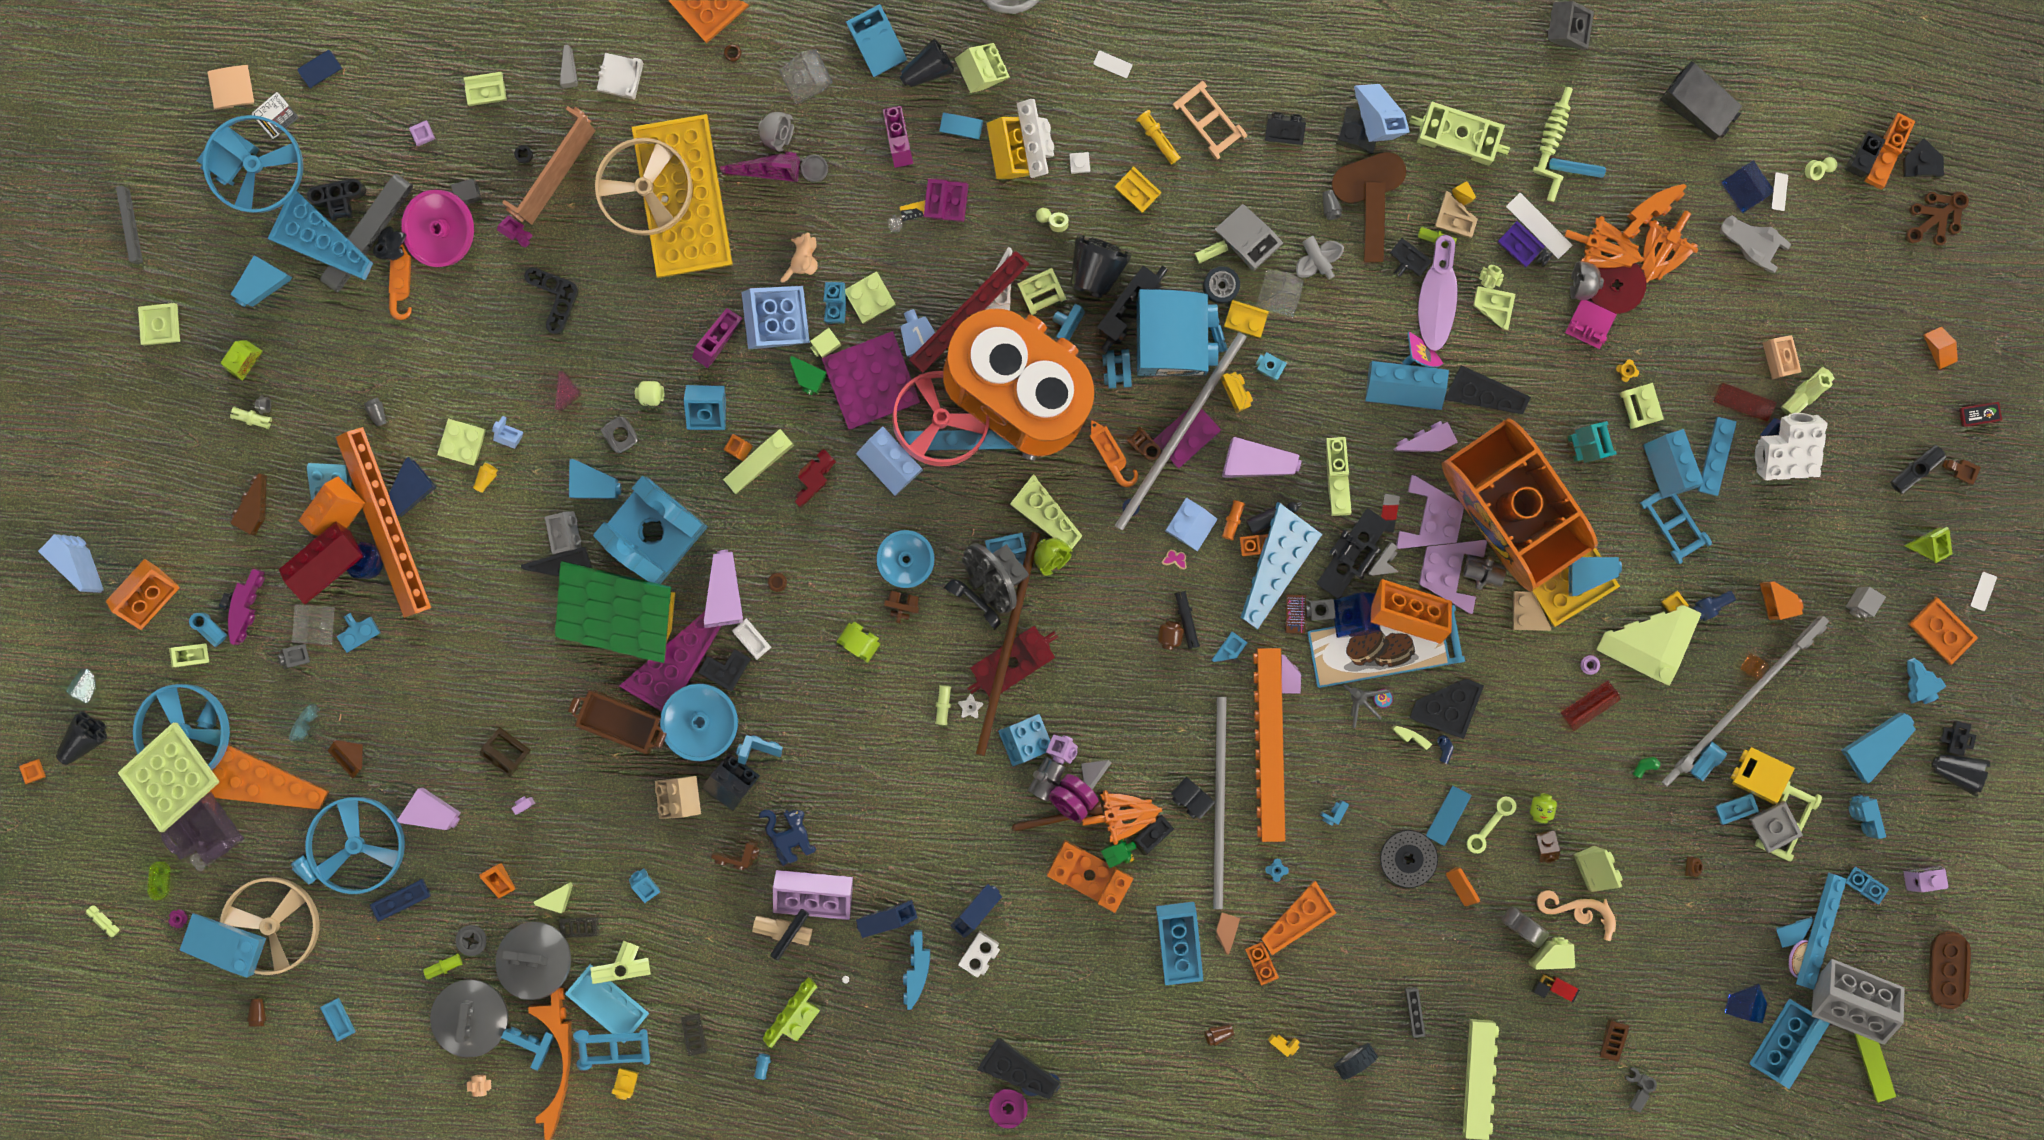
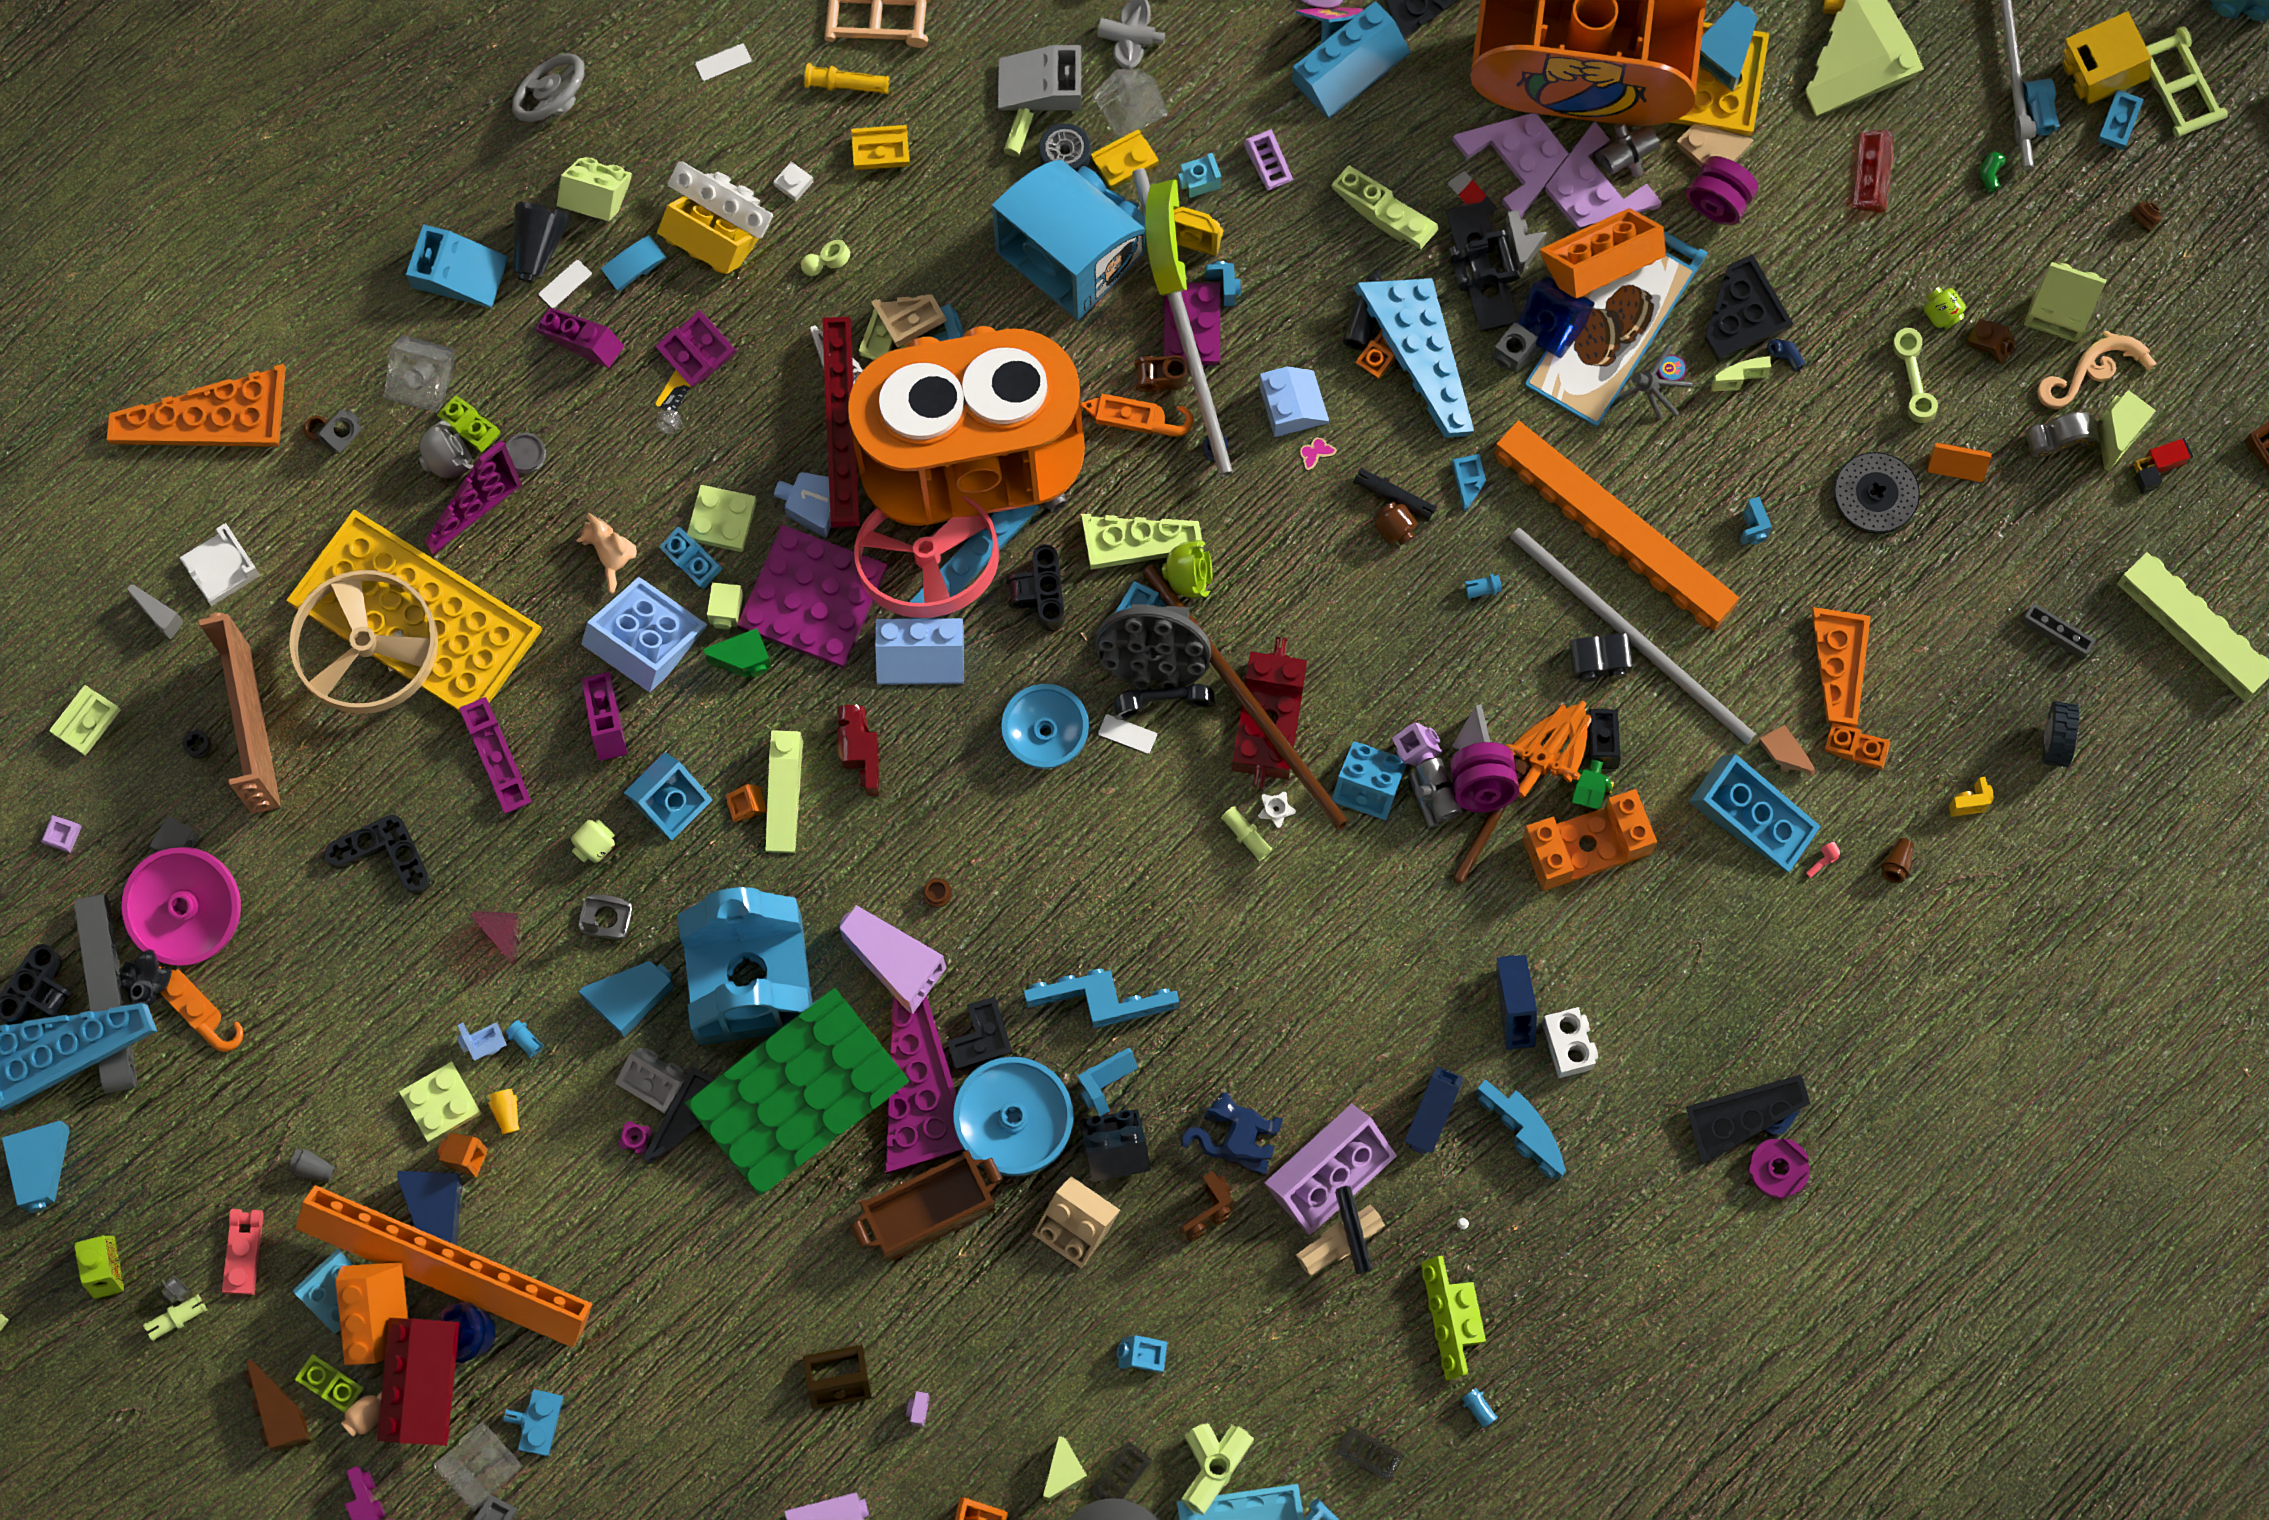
camera: 55 degrees left, 15 degrees down
magenta plate [497,215,533,248] -> none
white tile [732,618,772,660] -> none
lime cylinder [836,622,880,663] -> none
reddish brown hips [884,591,920,624] -> none
black cone [1071,234,1132,298] -> none
black brick [1096,265,1168,353] -> none
dark azure brick [1102,349,1132,389] -> none
orange pin [1221,500,1245,540] -> none
lavender slope [1222,437,1301,478] -> none
dark azure plate [1265,859,1289,882] -> none
lavender slope [1281,655,1301,693] -> none
reddish brown tile [1285,595,1306,634] -> none
lavender slope [1394,421,1458,452] -> none
dark azure slope [1426,785,1471,846] -> none
lavender plate [1580,655,1600,675] -> none
light grey tile [1749,801,1803,853] -> none
none -> coral plate [222,1209,263,1295]
none -> lime slope [295,1354,363,1413]
none -> dark grey brick [314,409,363,454]
none -> light nougat plant [341,1392,382,1437]
none -> lime slope [437,395,501,453]
none -> orange slope [437,1132,488,1178]
none -> magenta slope [459,697,532,814]
none -> dark azure pin [506,1020,544,1058]
none -> white sticker [539,260,592,308]
none -> magenta plate [618,1121,652,1155]
none -> tan wing [871,294,947,348]
none -> black piece [1006,544,1064,632]
none -> dark azure bracket [1024,969,1179,1028]
none -> white sticker [1098,714,1157,753]
none -> lime slope [1145,179,1187,296]
none -> dark azure bracket [1205,261,1241,306]
none -> lavender slope [1243,129,1293,191]
none -> dark azure pin [1465,573,1502,599]
none -> magenta wheel [1686,156,1759,225]
none -> coral hand [1806,842,1840,878]

